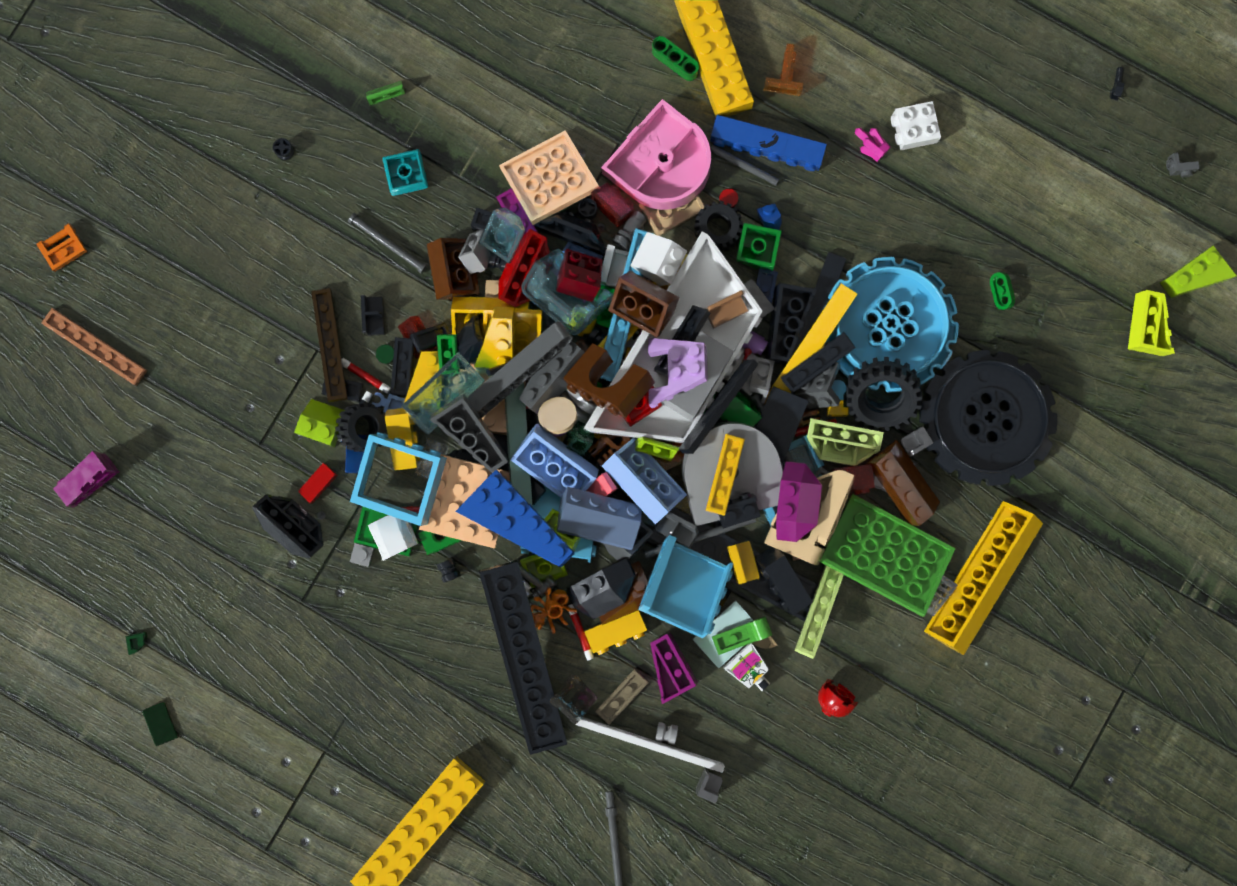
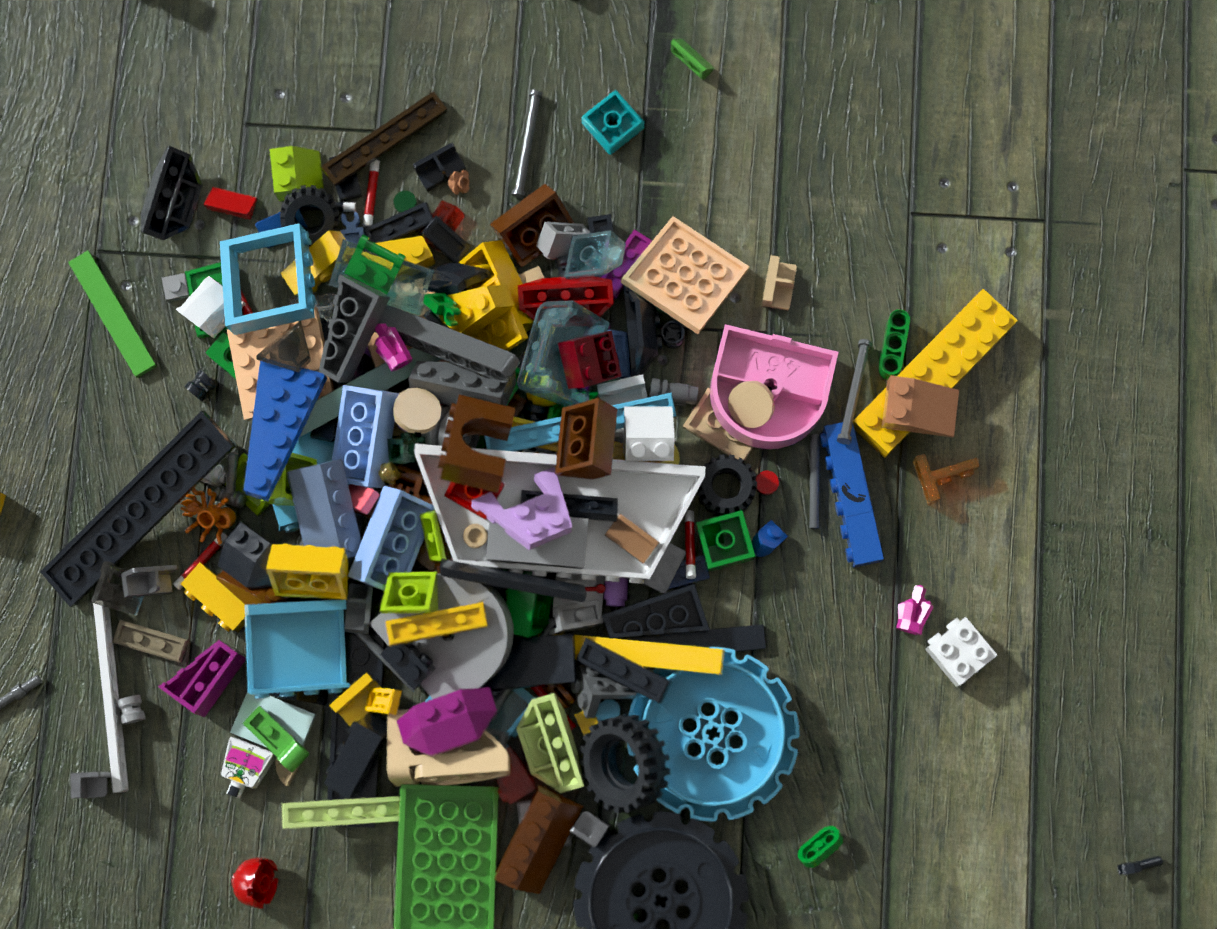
camera: 70 degrees right, 5 degrees down
green slope [437,334,459,374] -> none
clear red slope [591,182,634,228] -> none
none -> bright green tile [68,251,157,378]
none -> flat silver panel [121,565,177,597]
none -> clear smoke slope [256,321,311,372]
none -> yellow slope [266,544,348,600]
none -> green plate [344,235,406,295]
none -> yellow plate [364,687,402,715]
none -> dark pink rock [375,323,413,372]
none -> clear yellow plate [378,462,400,485]
none -> lime slope [380,572,438,614]
none -> green plate [423,293,461,326]
none -> nougat plate [448,170,469,194]
none -> tan tile [463,524,488,549]
none -> red bar [685,510,696,579]
none -> tan tile [728,380,775,428]
none -> tan panel [762,255,797,310]
none -> dark grey bar [837,339,873,445]
none -> nougat slope [882,376,959,437]

